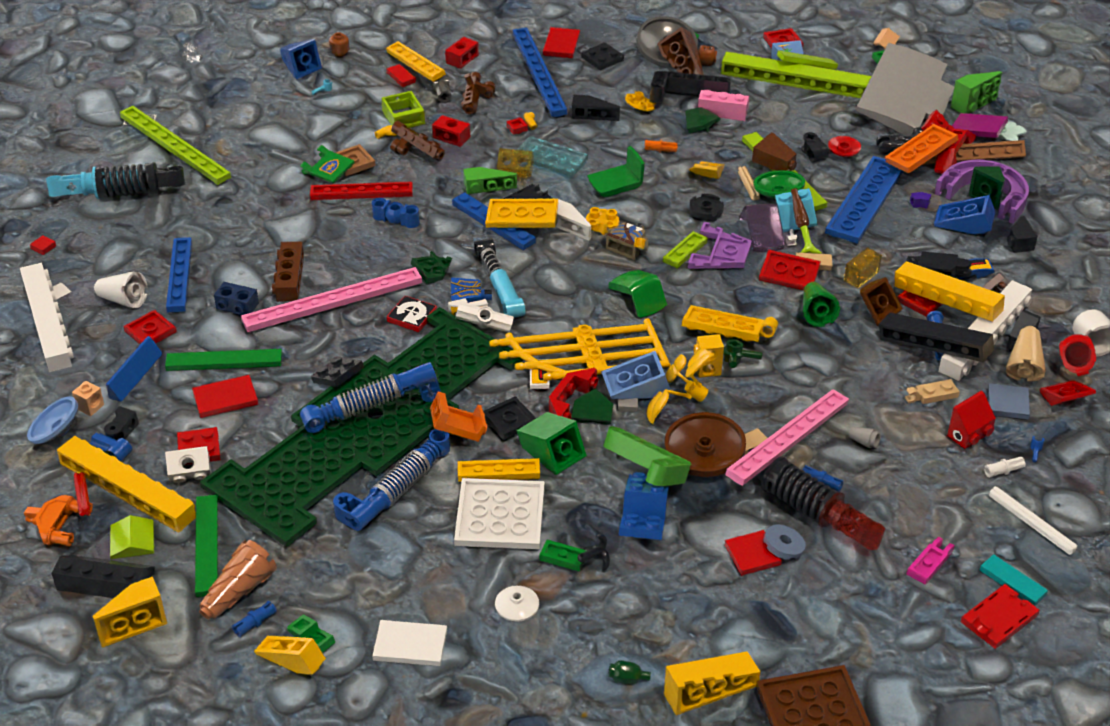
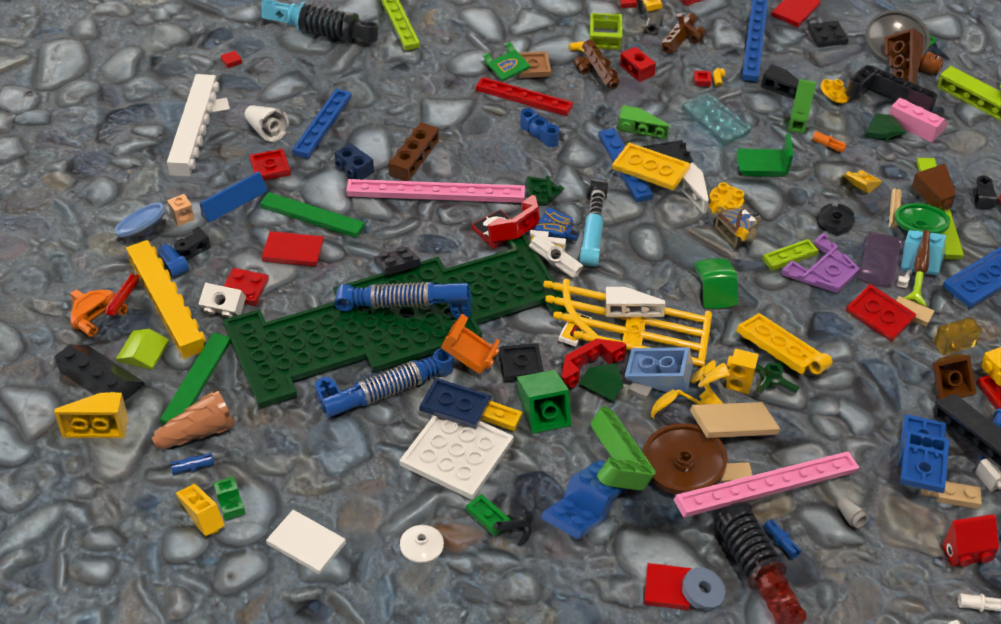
camera: 25 degrees right, 5 degrees up
clear yellow brick [497,148,534,177] -> none
green cone [803,282,840,327] -> none
none -> dark blue tile [419,377,492,429]
none -> red slope [487,195,540,242]
none -> white slope [606,287,665,317]
none -> tan tile [690,402,780,438]
none -> bright green slope [788,79,816,134]
none -> blue bracket [898,414,949,493]

